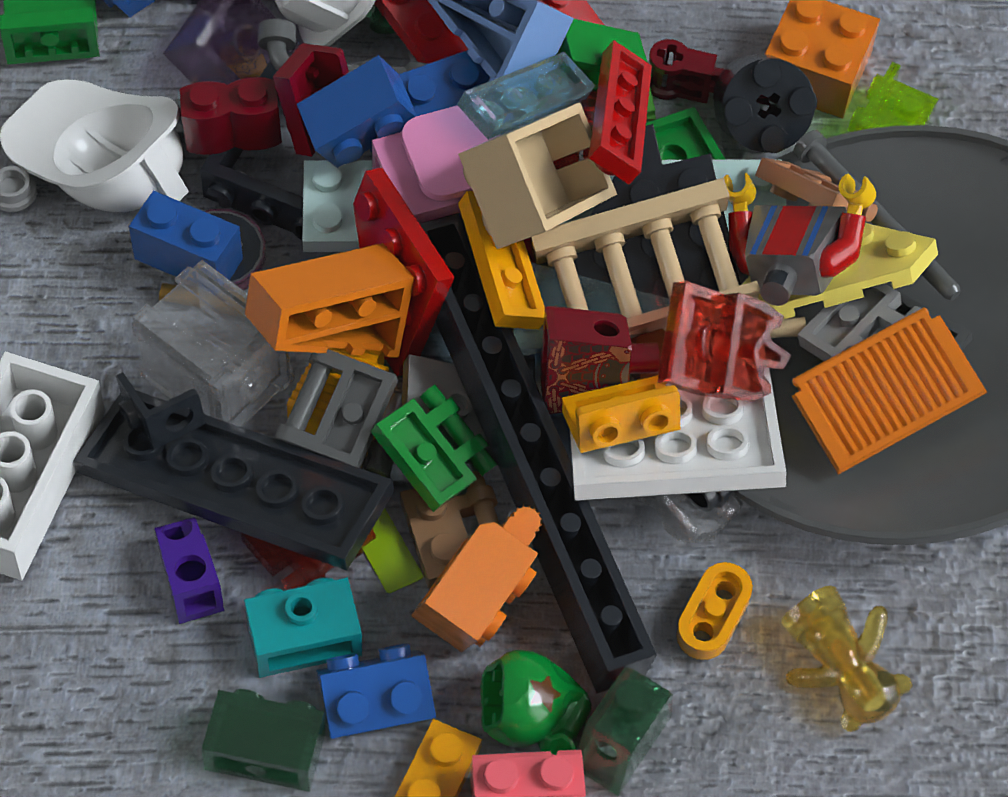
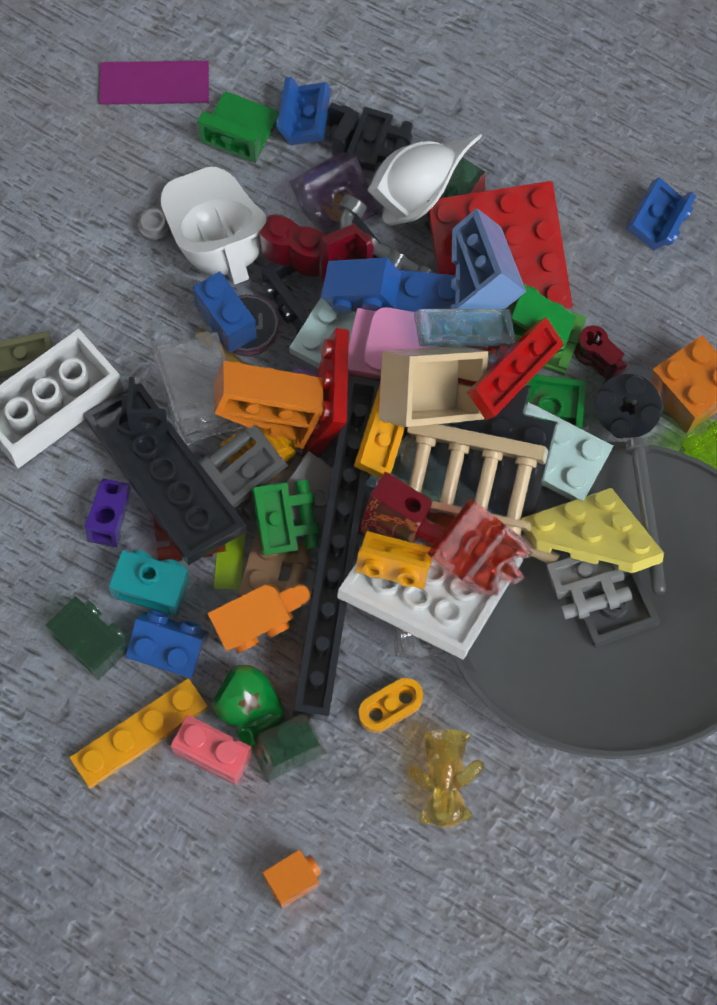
camera: 30 degrees right, 10 degrees up
torso [724,173,876,306] -> none
nougat plate [755,158,878,222] -> none
orange window [792,307,987,475] -> none

